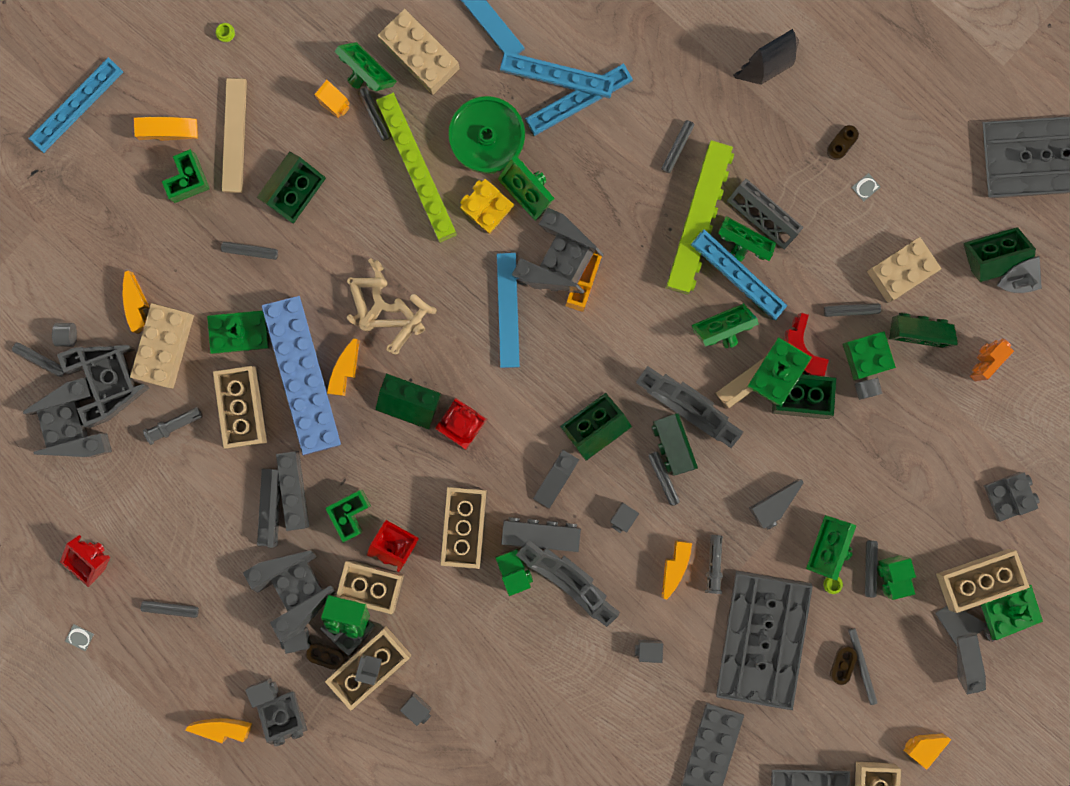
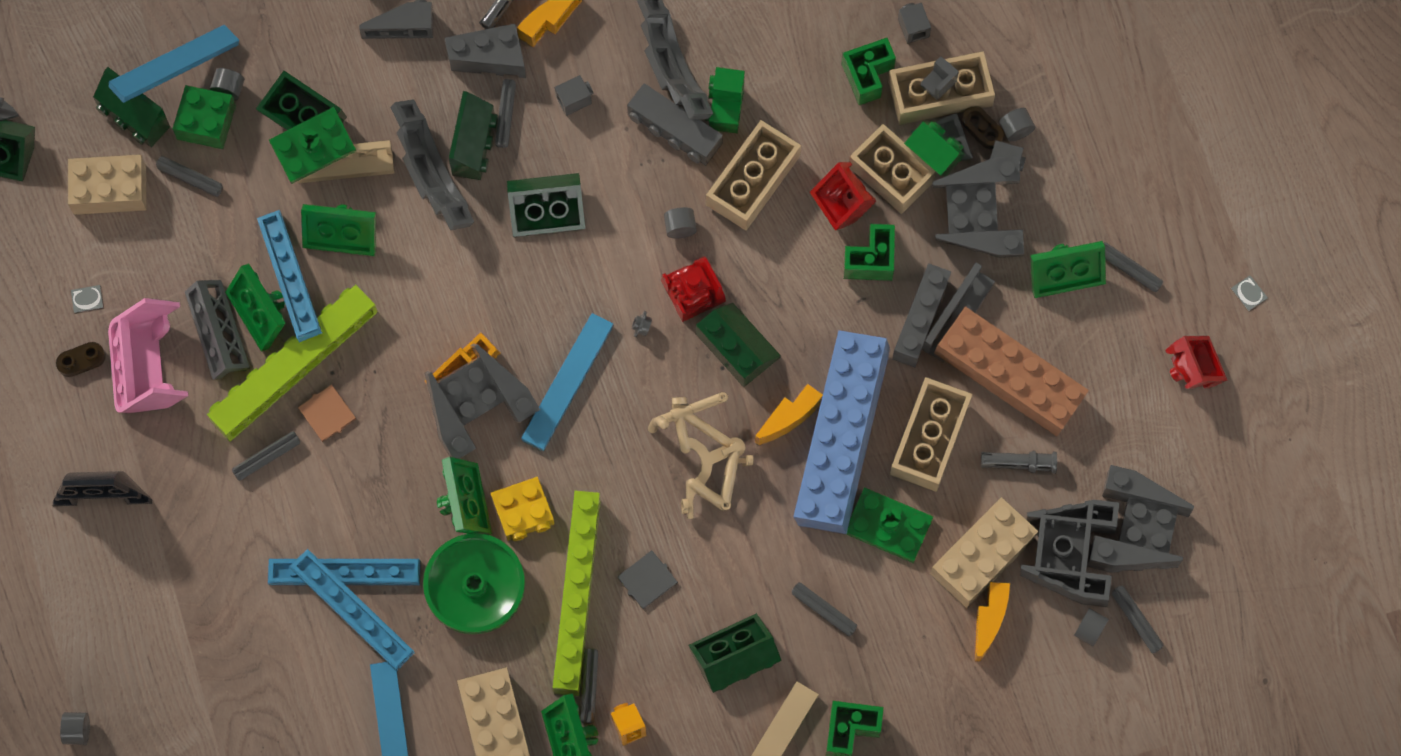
camera: 145 degrees left, 15 degrees down
light orange slope [185,718,252,743] -> none
dark grey brick [245,678,278,708] -> none
dark grey plate [257,691,308,746] -> none
dark grey slope [533,450,579,509] -> none
red arch [784,313,829,377] -> none
orange plate [969,338,1014,382] -> none
none -> bright pink windscreen [108,298,188,413]
none -> dark azure tile [109,25,239,103]
none -> nougat piece [298,384,356,442]
none -> dark grey wedge [445,24,526,78]
none -> dark grey piece [617,550,678,609]
none -> dark grey plate [632,311,652,337]
none -> dark grey piece [664,207,697,239]
none -> green brick [841,37,896,105]
none -> nougat brick [934,306,1089,437]
none -> dark grey piece [999,108,1036,142]
none -> green plate [1031,241,1106,298]

